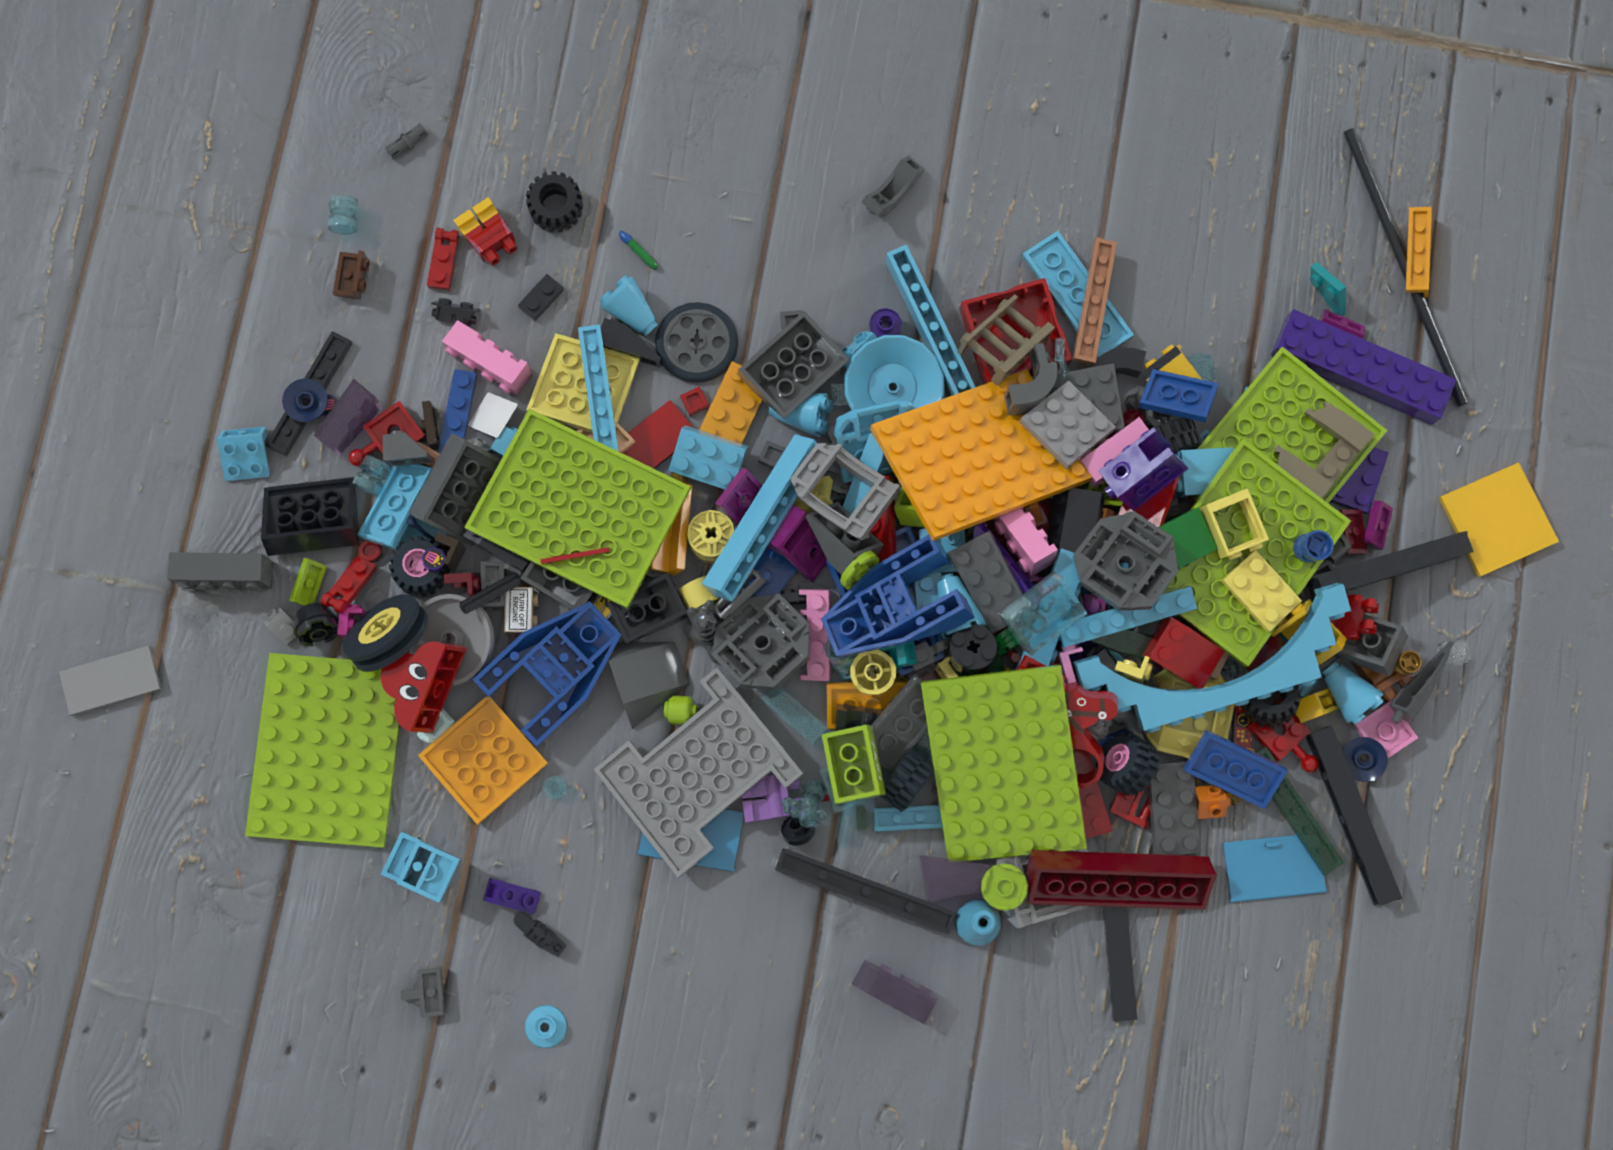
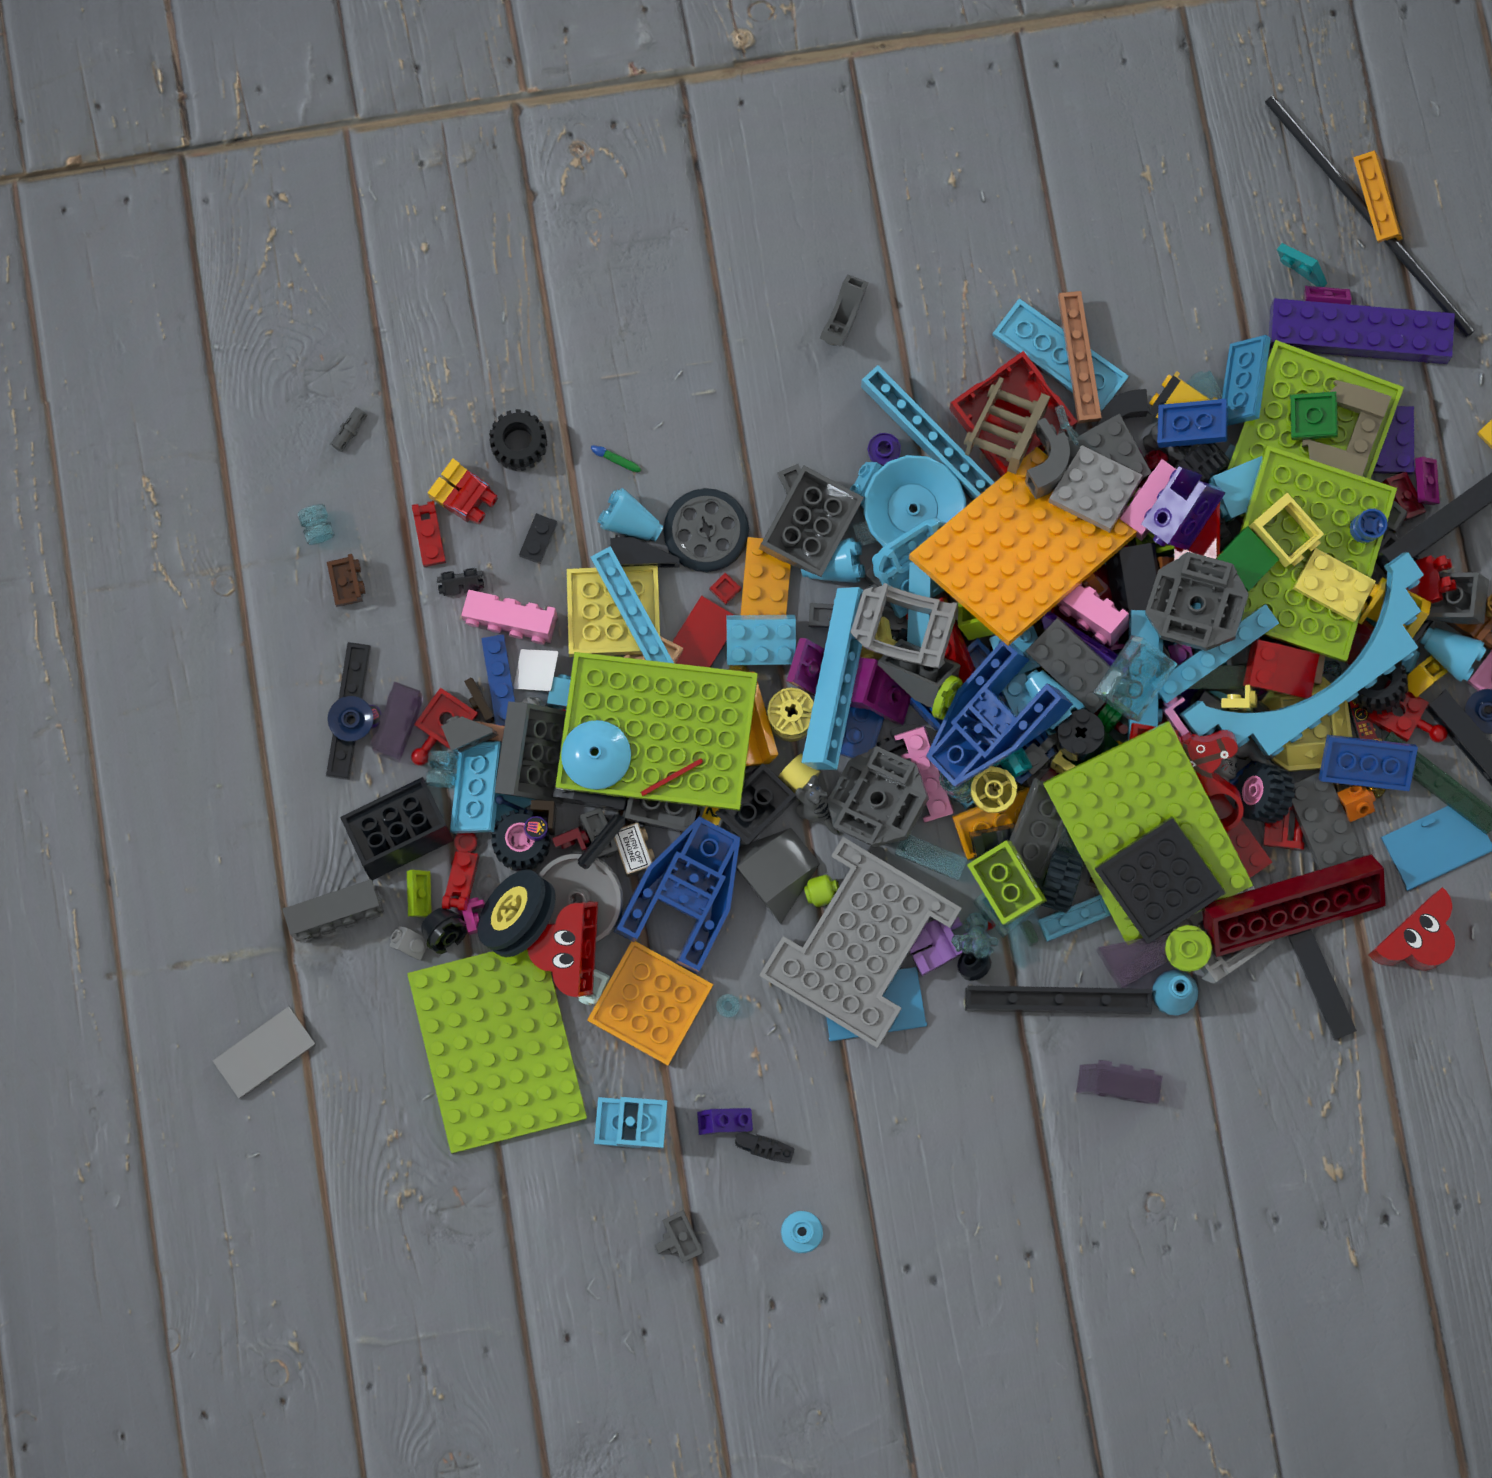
camera: 10 degrees left, 0 degrees up
medium azure bracket [216,426,270,481] -> none
light grey piece [713,569,768,619] -> none
none -> medium azure dish [561,720,631,790]
none -> black plate [1095,816,1226,944]
none -> dark azure tile [1222,335,1271,426]
none -> green tile [1290,392,1338,440]
none -> red brick [1368,887,1455,971]

